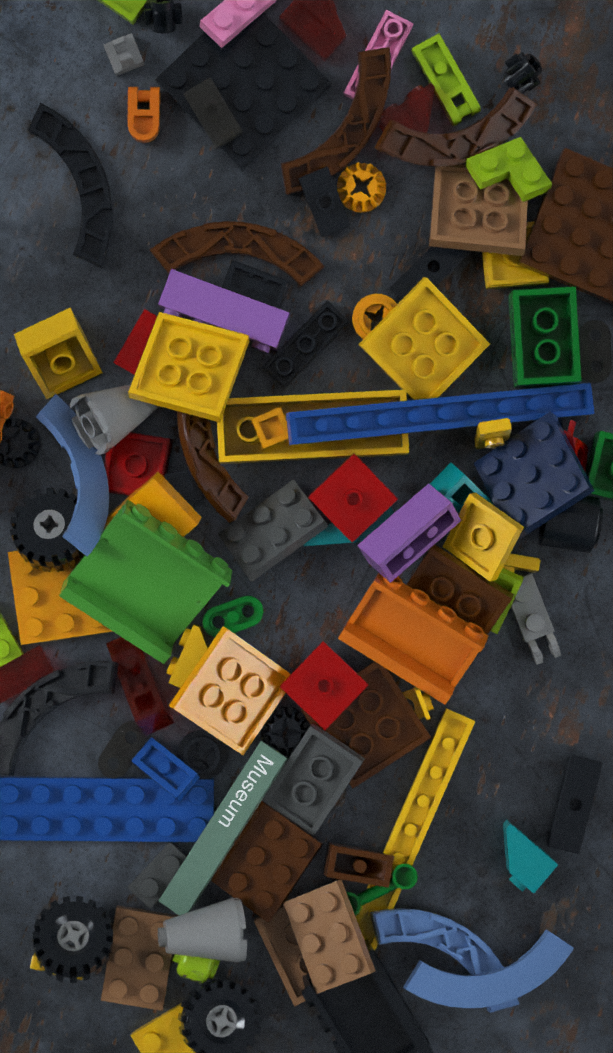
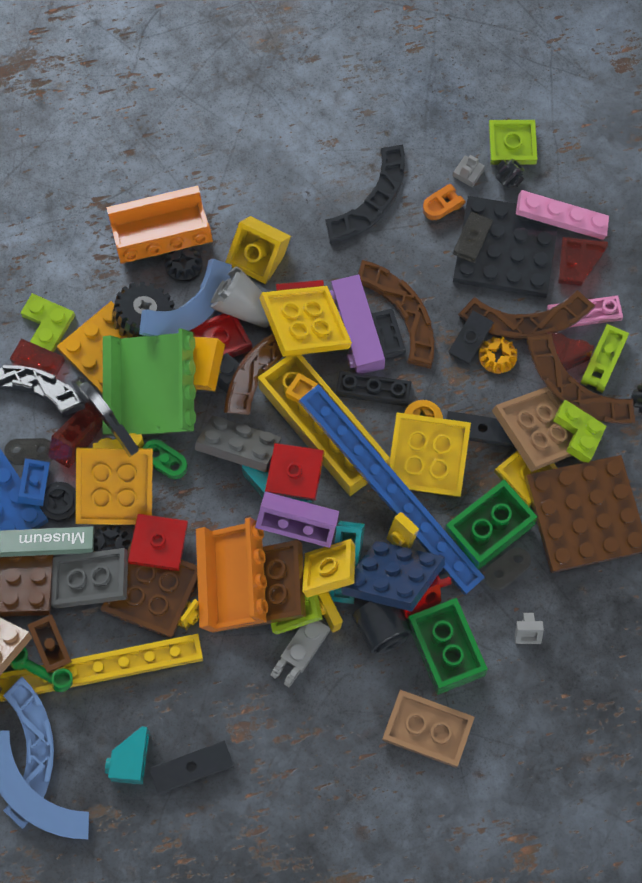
camera: 55 degrees right, 20 degrees down
none -> black tile [70,376,139,457]

